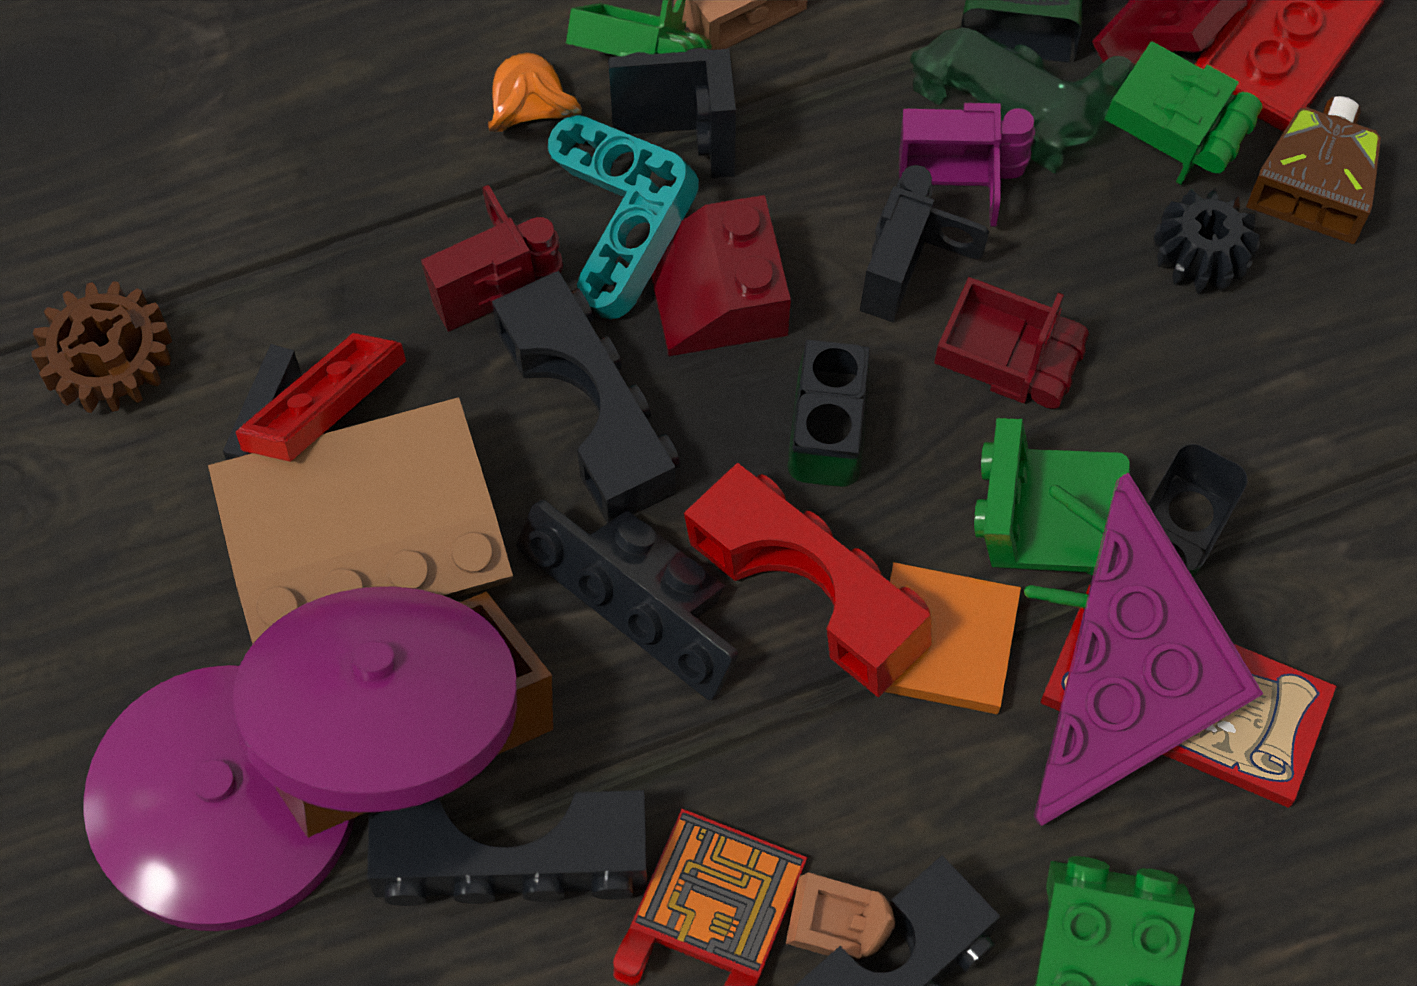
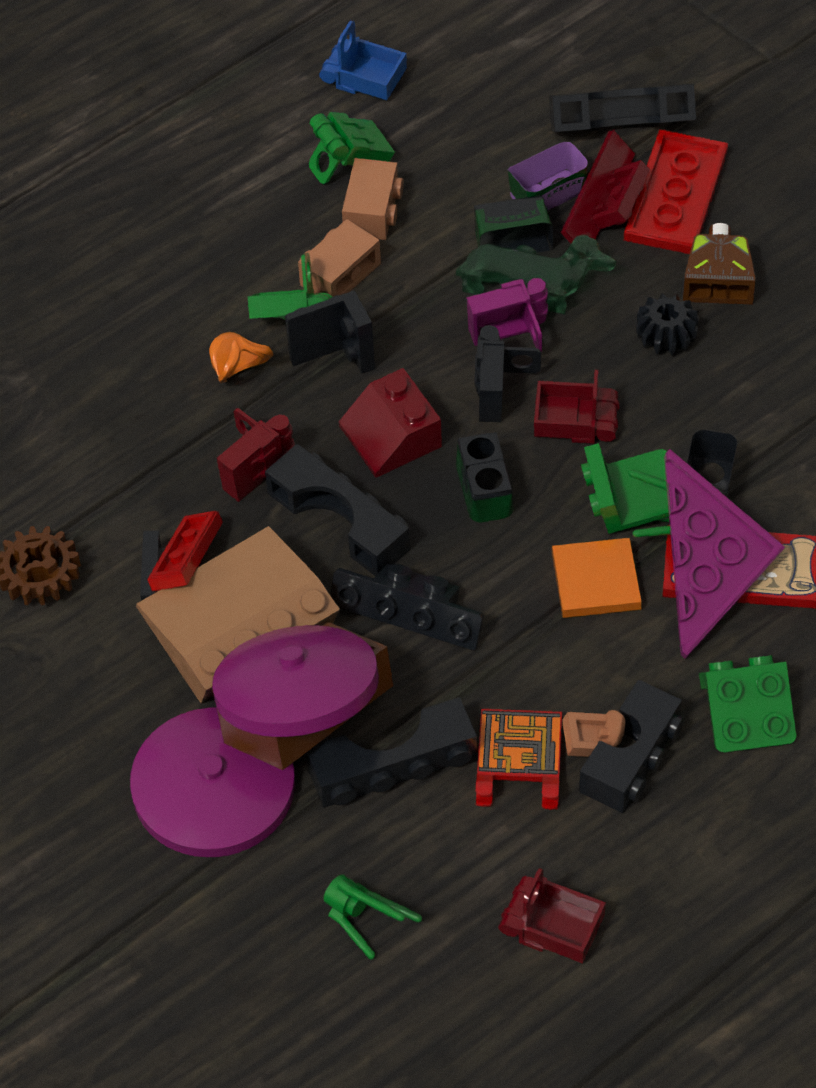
camera: 15 degrees left, 10 degrees down
teal beam [548,115,699,319] -> none
red arch [684,463,932,698] -> none
green piece [1104,41,1263,185] -> none

